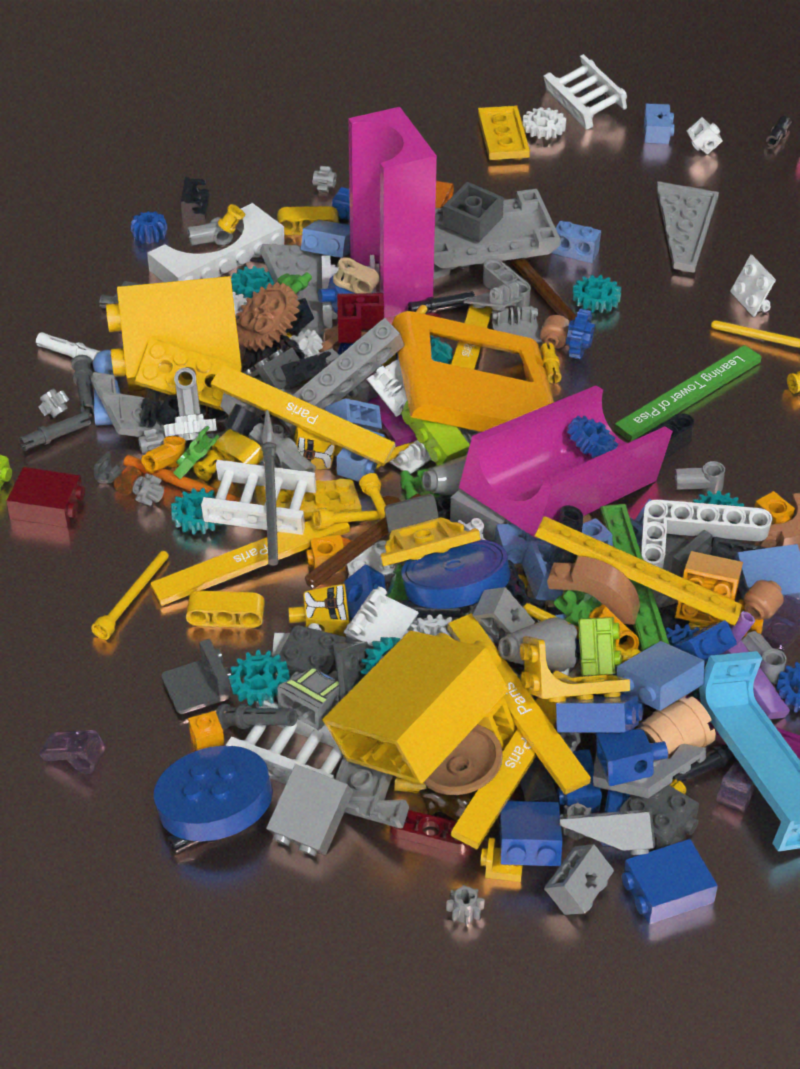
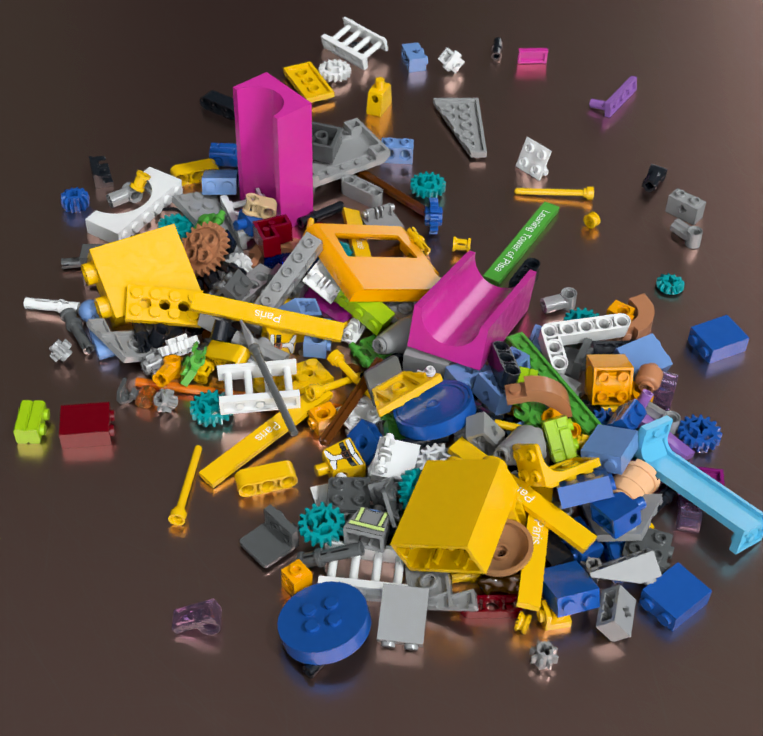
camera: 20 degrees left, 0 degrees up
dark grey pin [19,411,91,451] -> none
light grey piece [174,368,201,417] -> none
black hinge [281,351,331,388] -> none
light grey gear [313,166,337,193] -> none
light grey hinge [464,281,525,310] -> none
yellow tile [535,516,742,626] -> none
nougat head [540,315,570,349] -> none
blue gear [567,416,618,458] -> none
none -> yellow torso [366,77,392,118]
none -> yellow bush [452,236,471,253]
none -> yellow bush [514,611,532,635]

